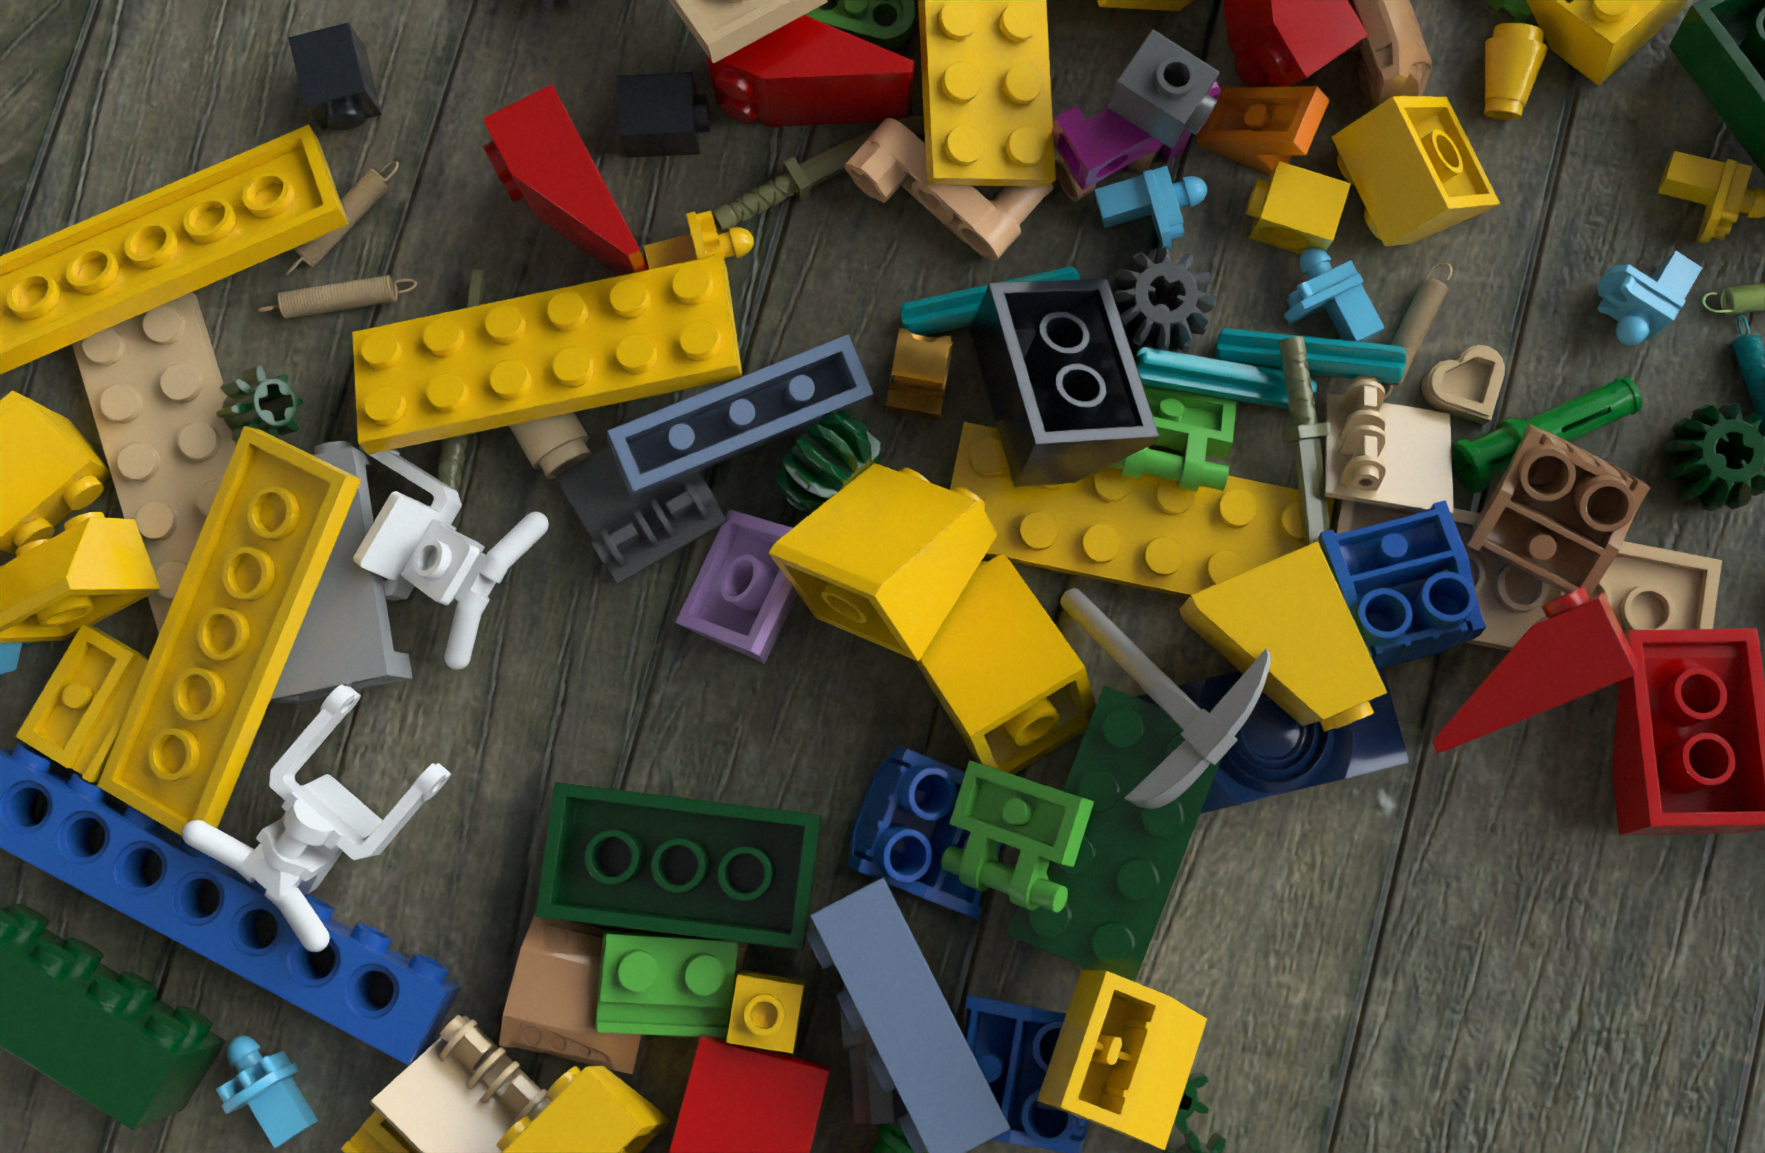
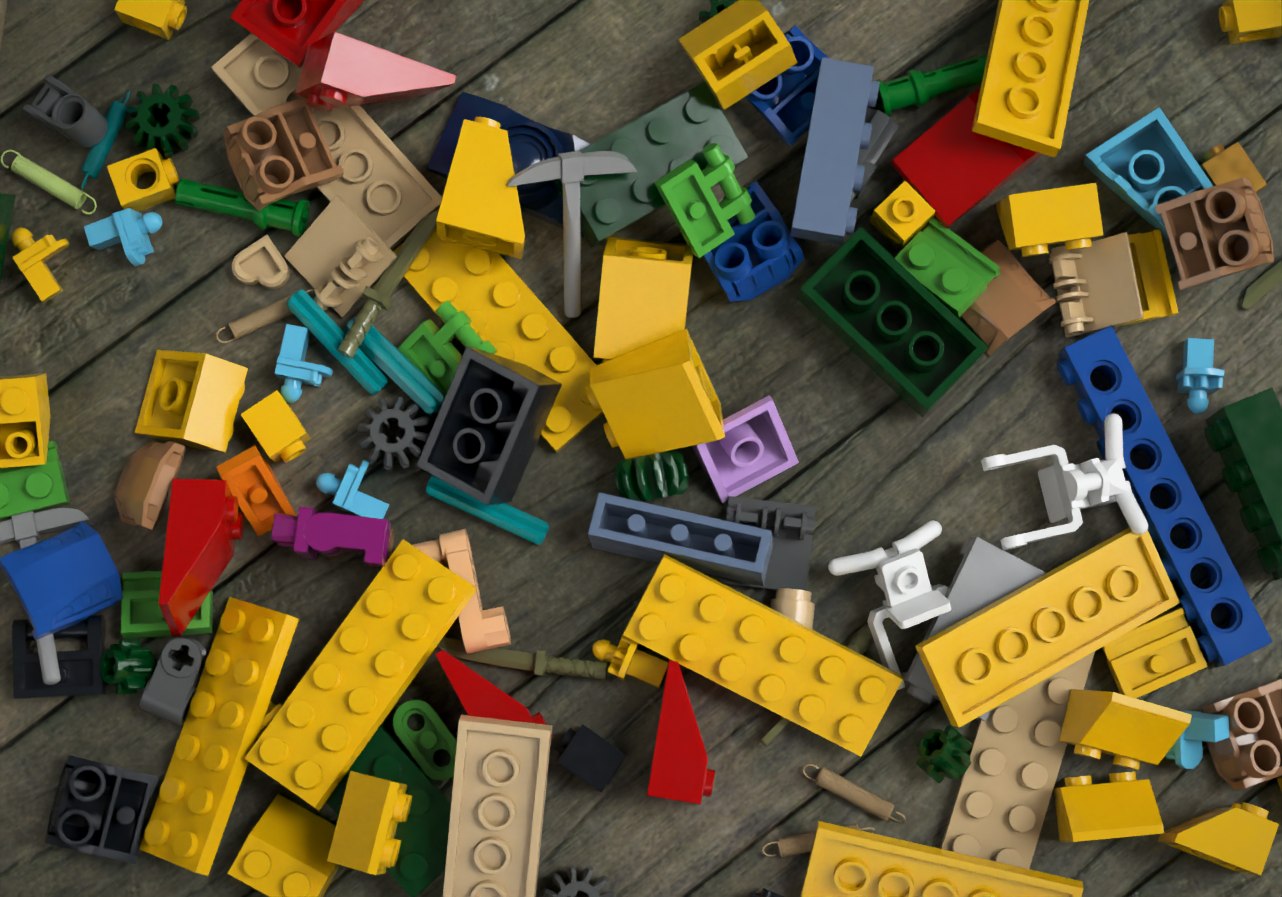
camera: 140 degrees left, 0 degrees up
pearl gold leg [885,328,953,420] -> none
dark grey brick [1107,30,1220,149] -> none
blue slope [1318,500,1486,669] -> none
yellow cone [1484,23,1548,120] -> none
none -> yellow brick [107,148,180,212]

